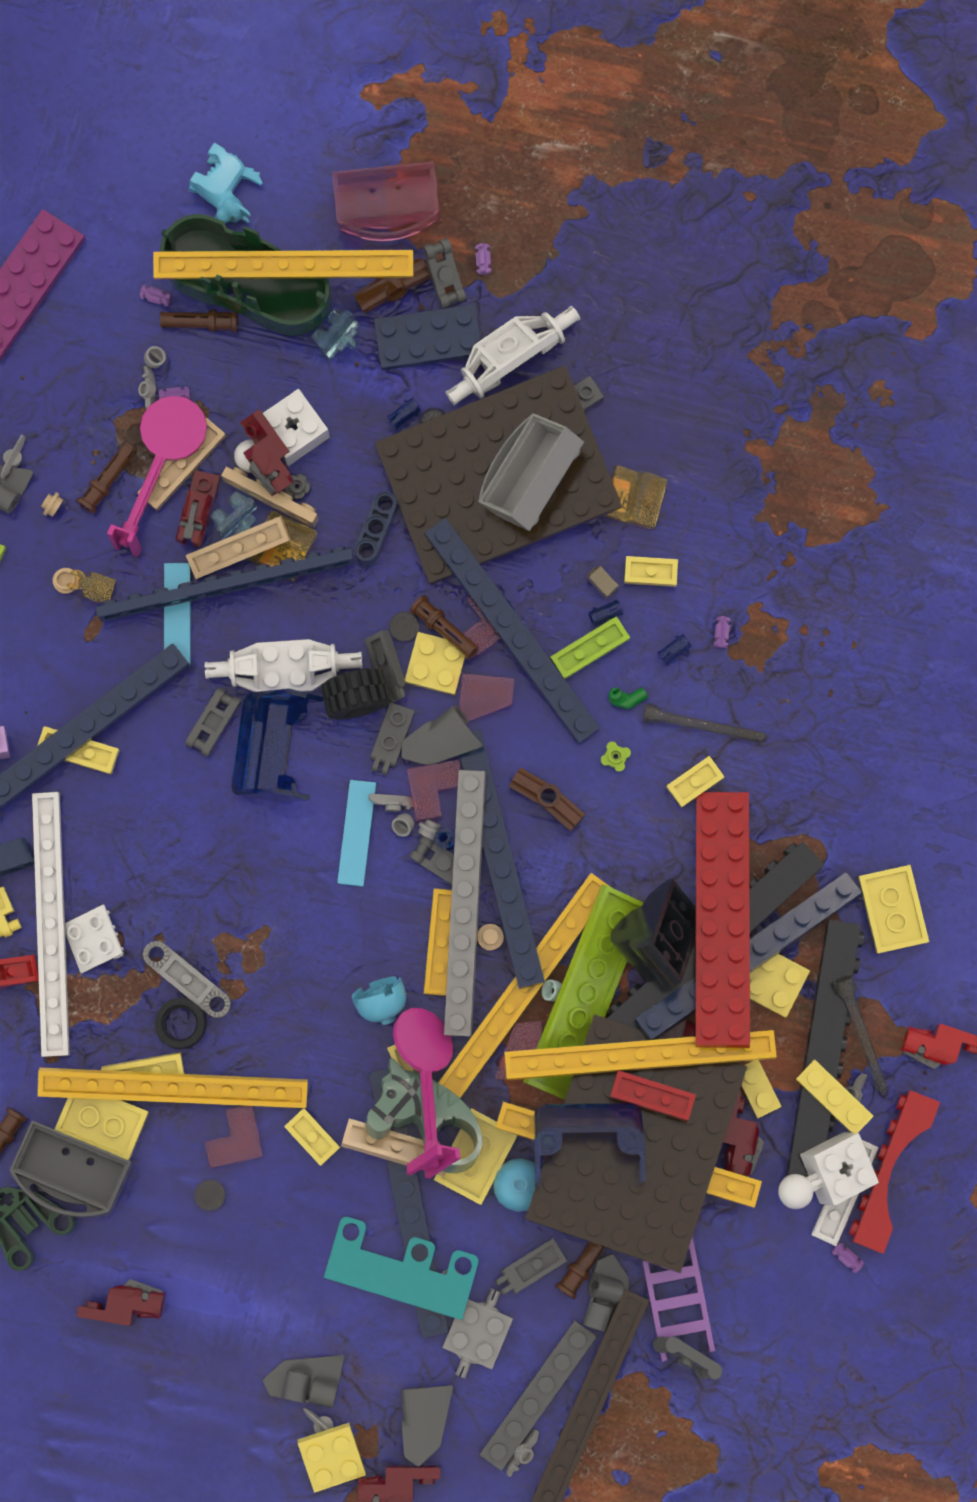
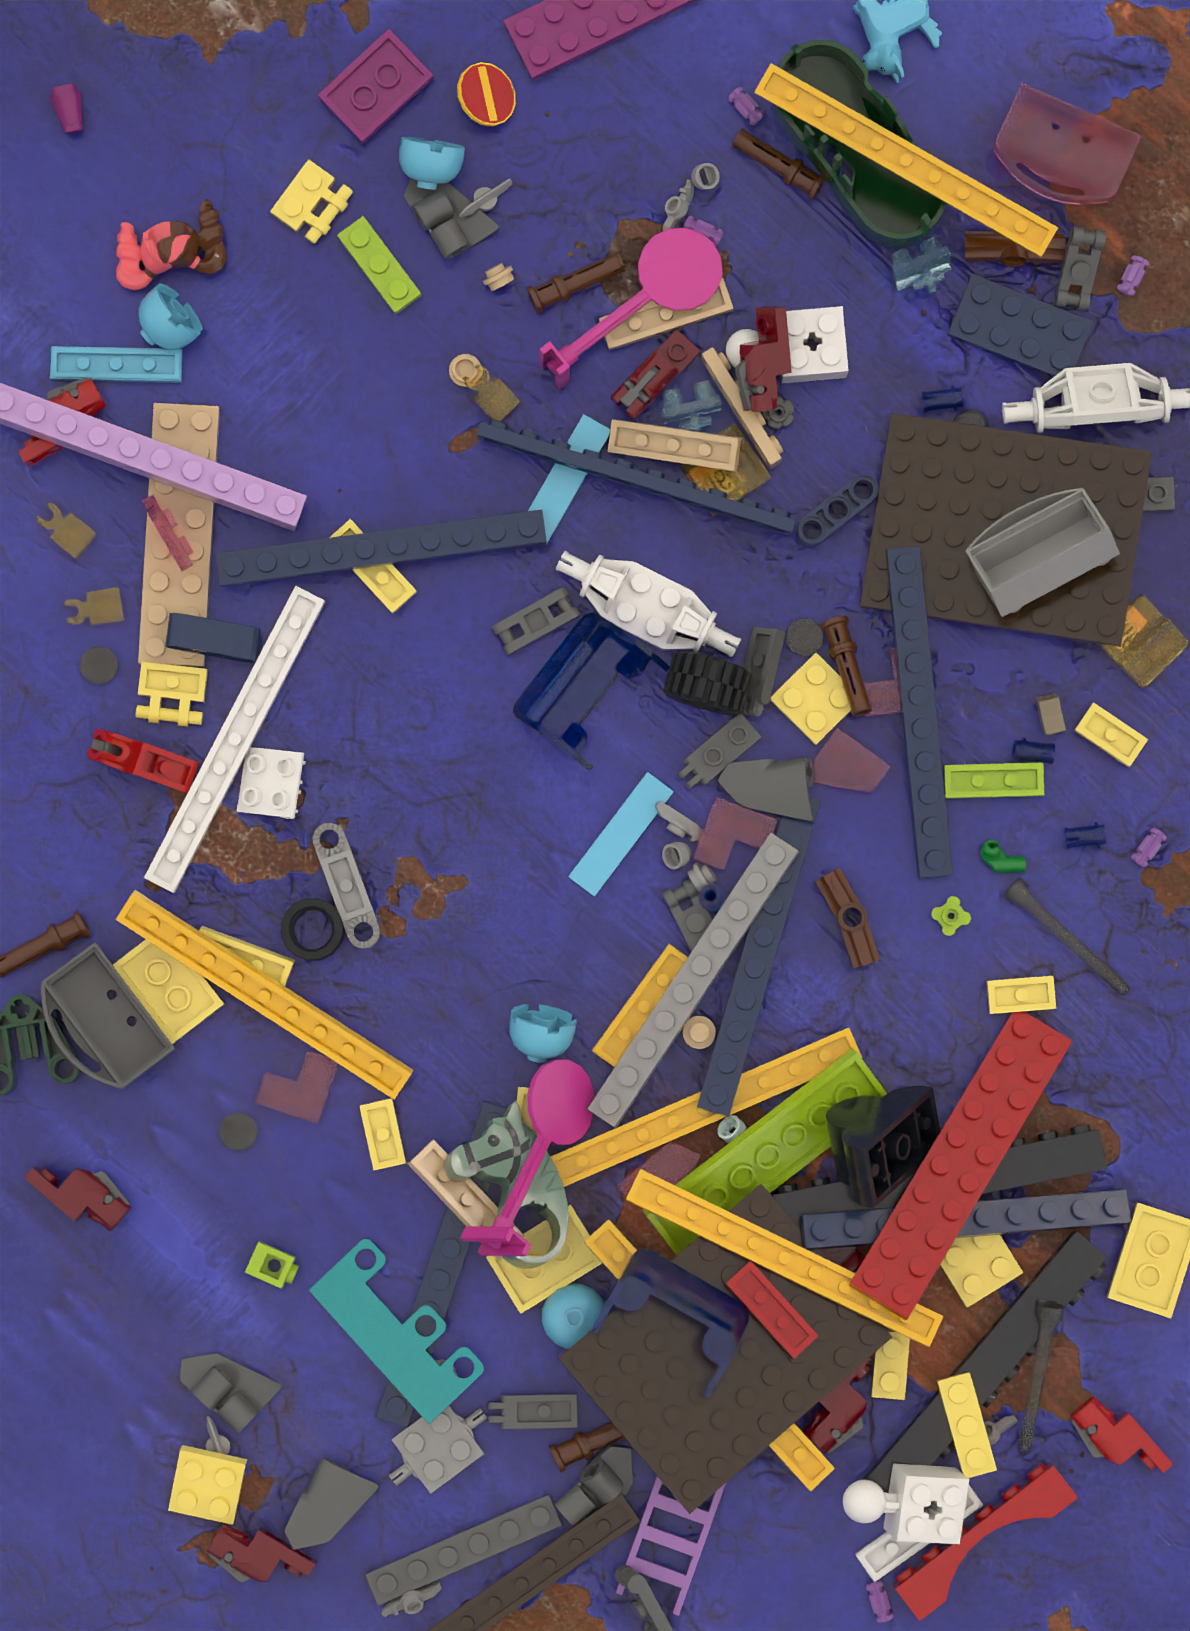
camera: 30 degrees right, 5 degrees up
none -> lime brick [245,1241,299,1288]

